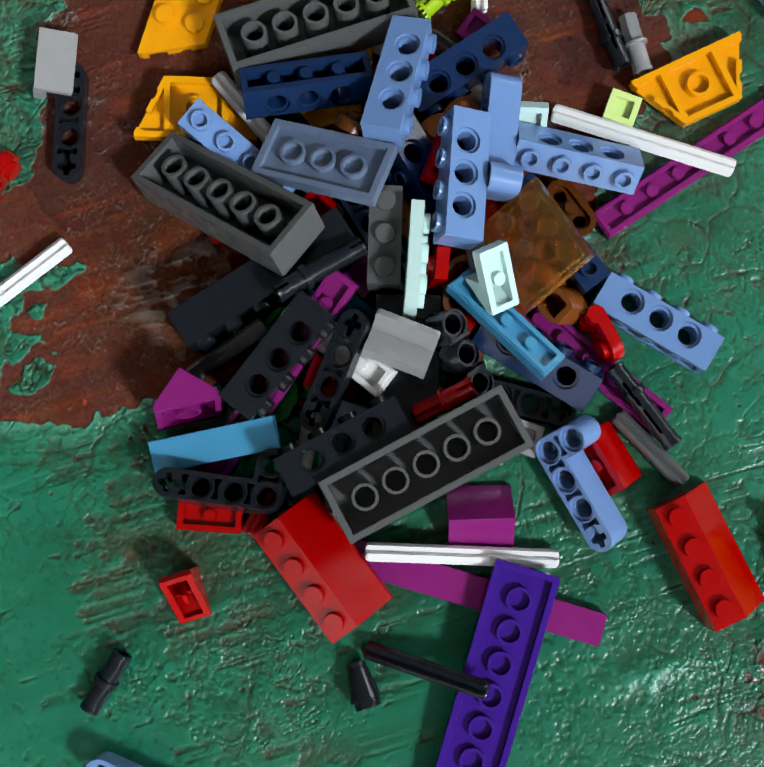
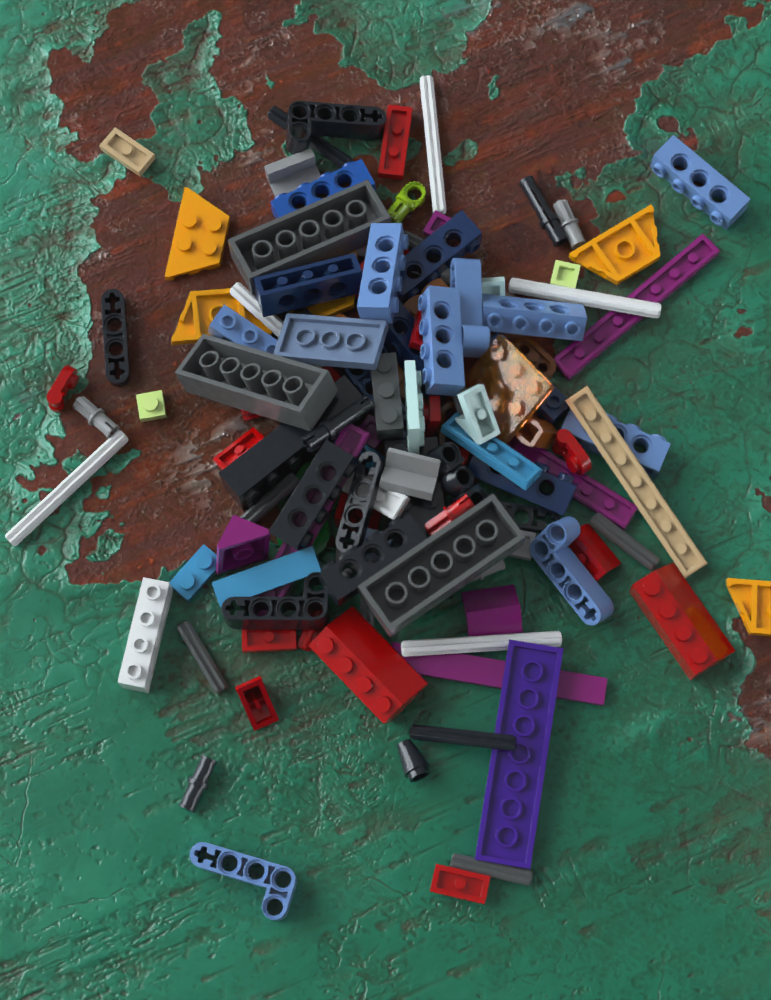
camera: 10 degrees left, 10 degrees down
light grey panel [33,27,78,100] -> none
reddish brown plate [334,109,363,137] -> none
black pin [605,361,682,451] -> none
none -> light grey axle [73,396,120,439]
none -> white brick [117,577,173,693]
none -> yellowish green plate [136,390,167,422]
none -> dark azure plate [170,544,217,602]
none -> dark grey axle [177,621,228,694]
none -> red plate [213,427,264,470]
none -> tan tile [565,386,708,578]

